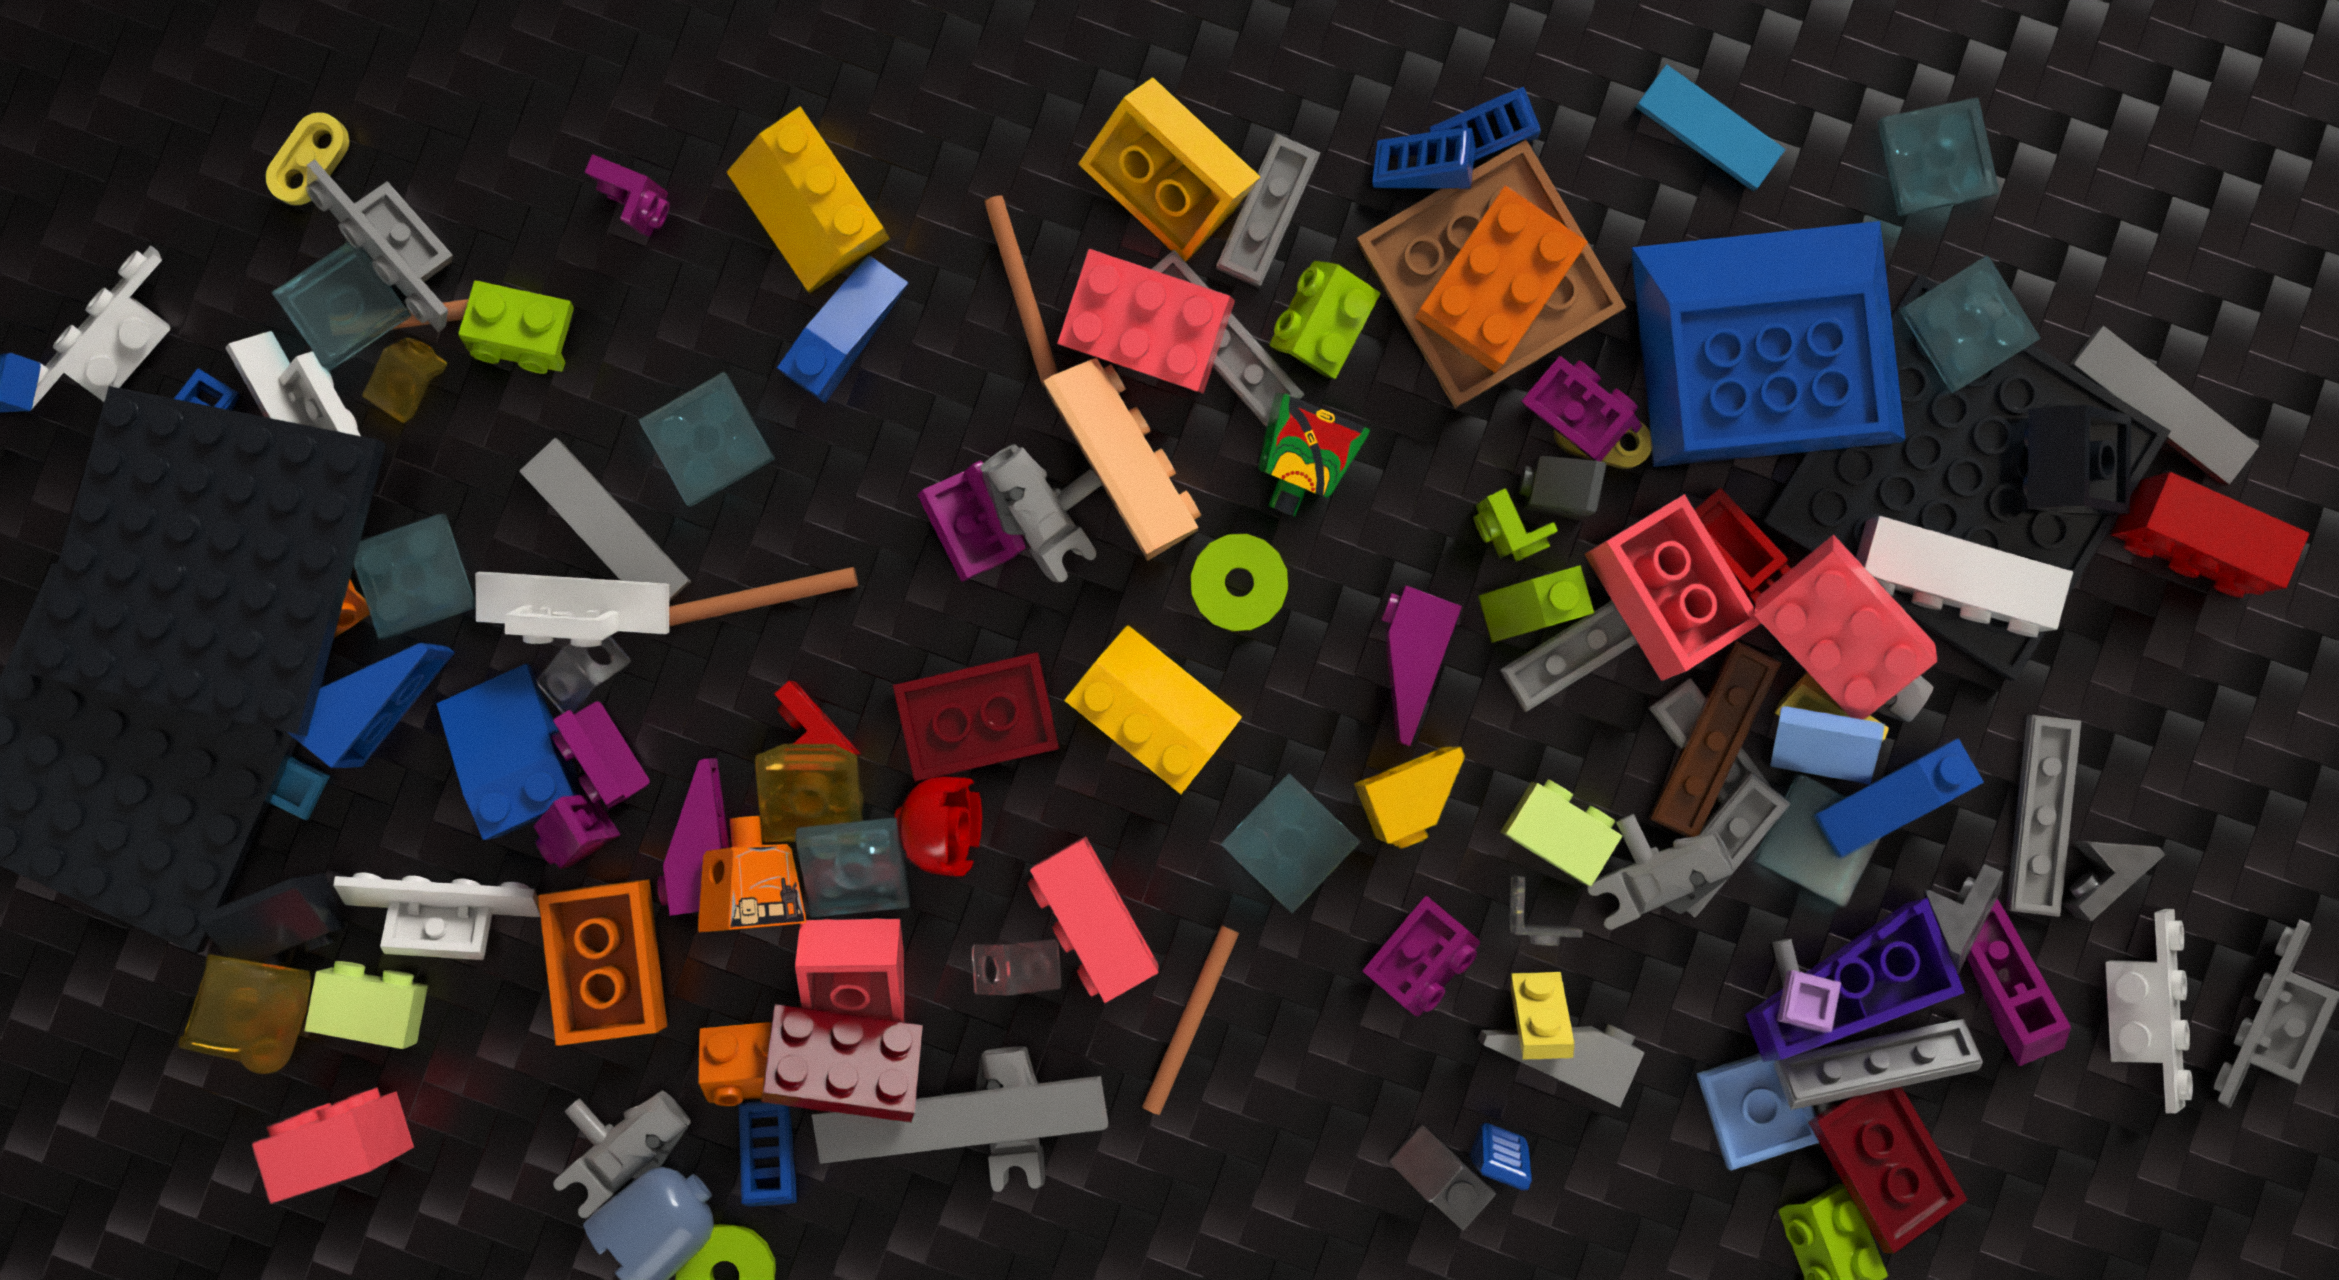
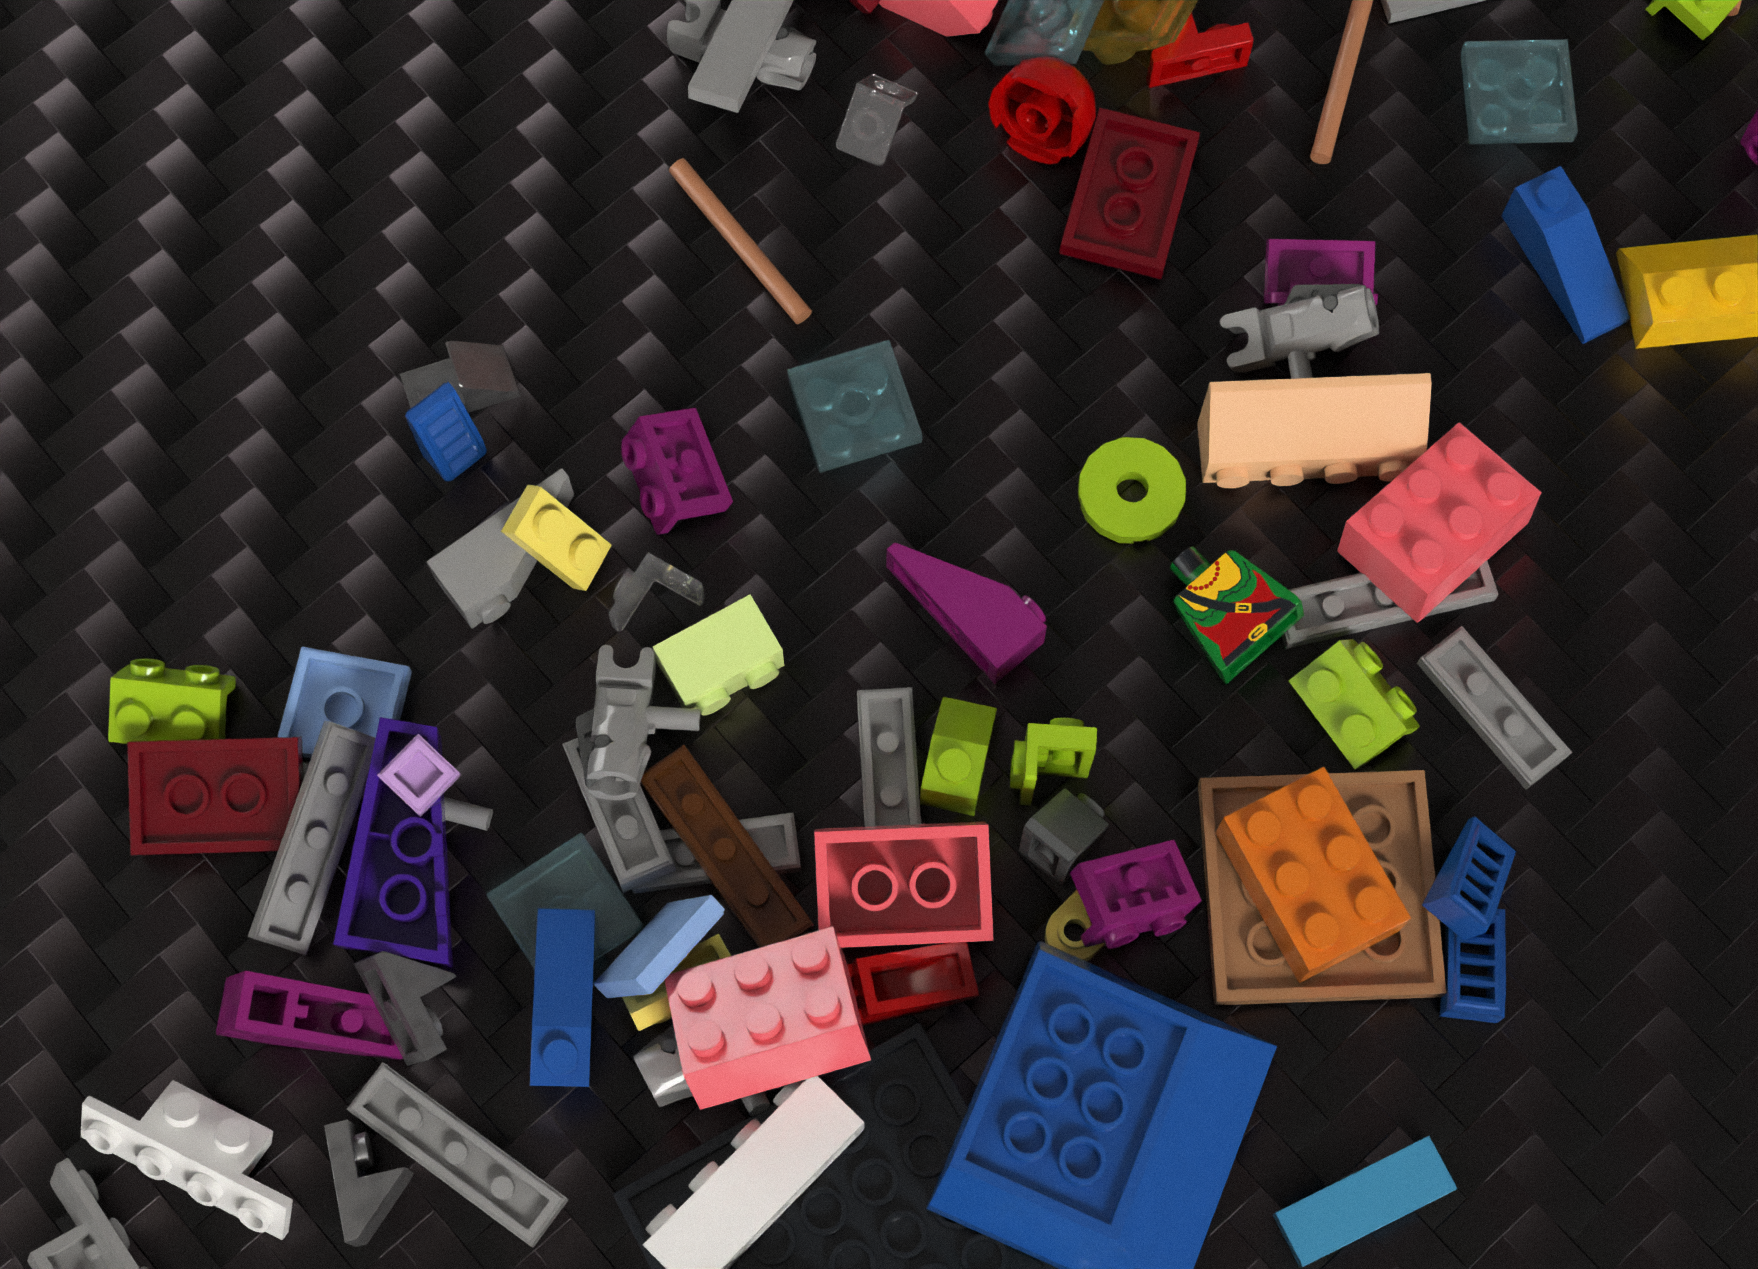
camera: 120 degrees right, 15 degrees down
nougat bar [984,195,1058,387] -> none
coral brick [1027,836,1158,1003] -> none
yellow slope [1064,625,1242,794] -> none
yellow slope [1078,78,1260,262] -> none
yellow slope [1354,747,1465,848] -> none

